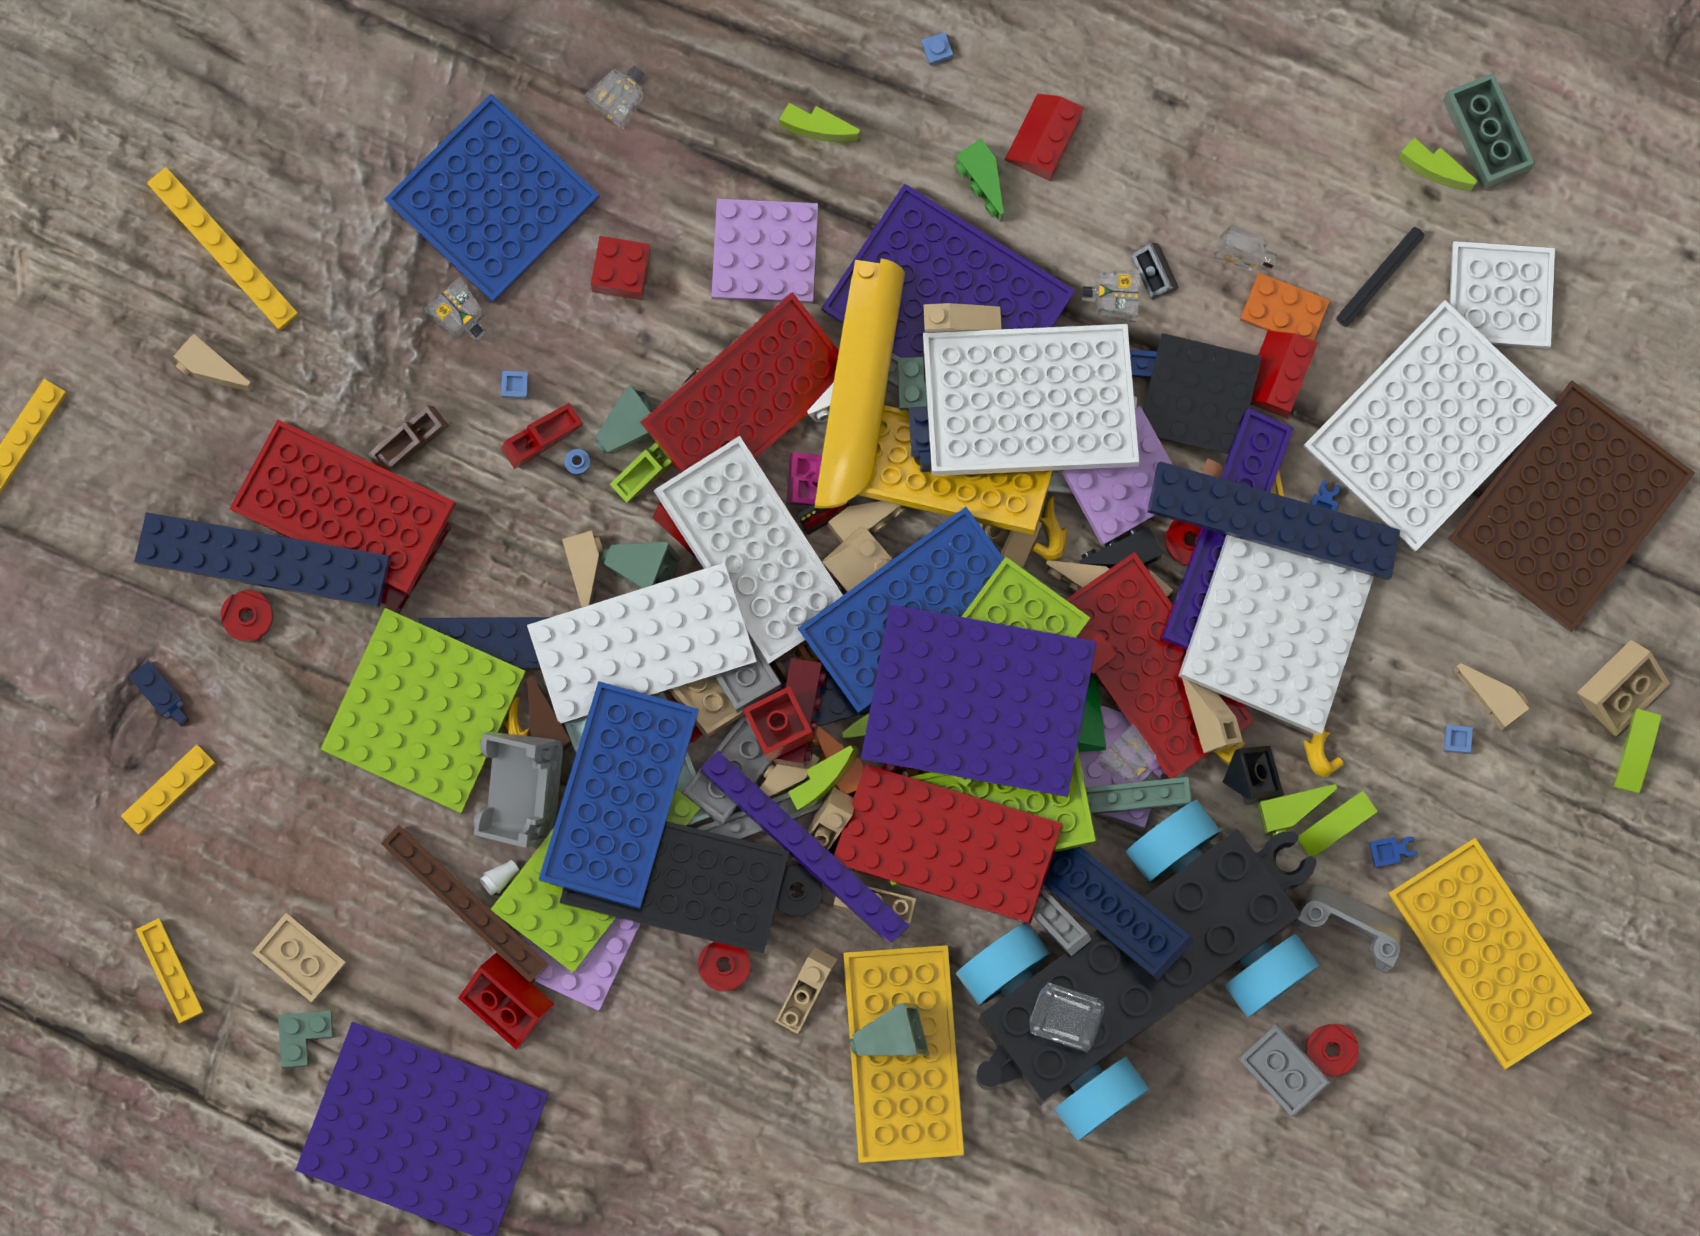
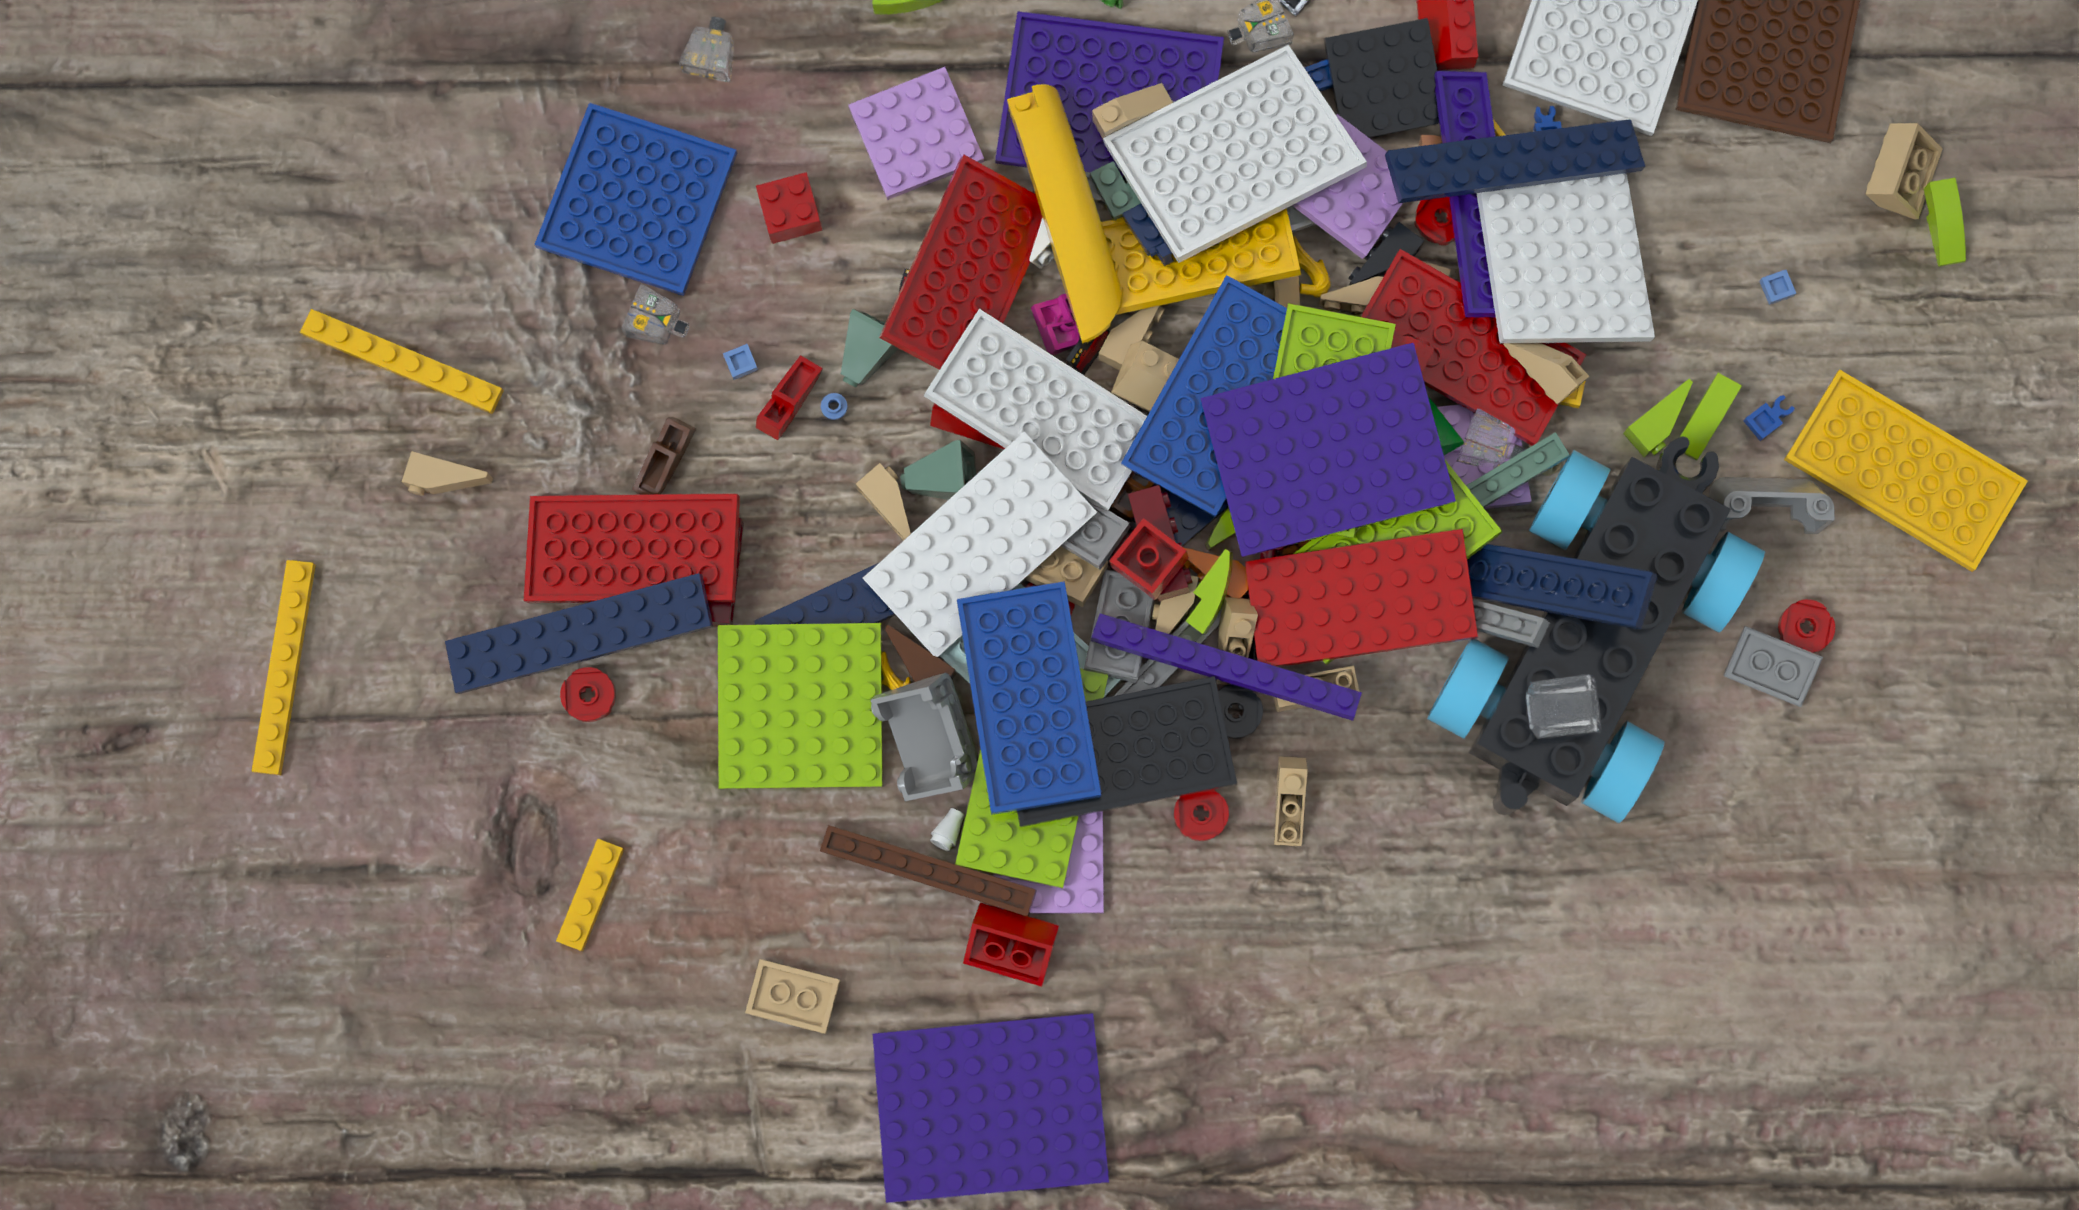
camera: 20 degrees left, 0 degrees up
dark blue hinge [129,660,189,726] -> none
yellow plate [135,918,204,1024] -> none
sand green plate [278,1011,333,1068] -> none
lime slope [610,442,674,503] -> none
yellow plate [843,945,964,1163] -> none
sand green slope [850,1003,929,1057] -> none
black slope [1222,746,1284,805] -> none
yellow piece [1303,728,1343,777] -> none
tan slope [1453,663,1530,731] -> none

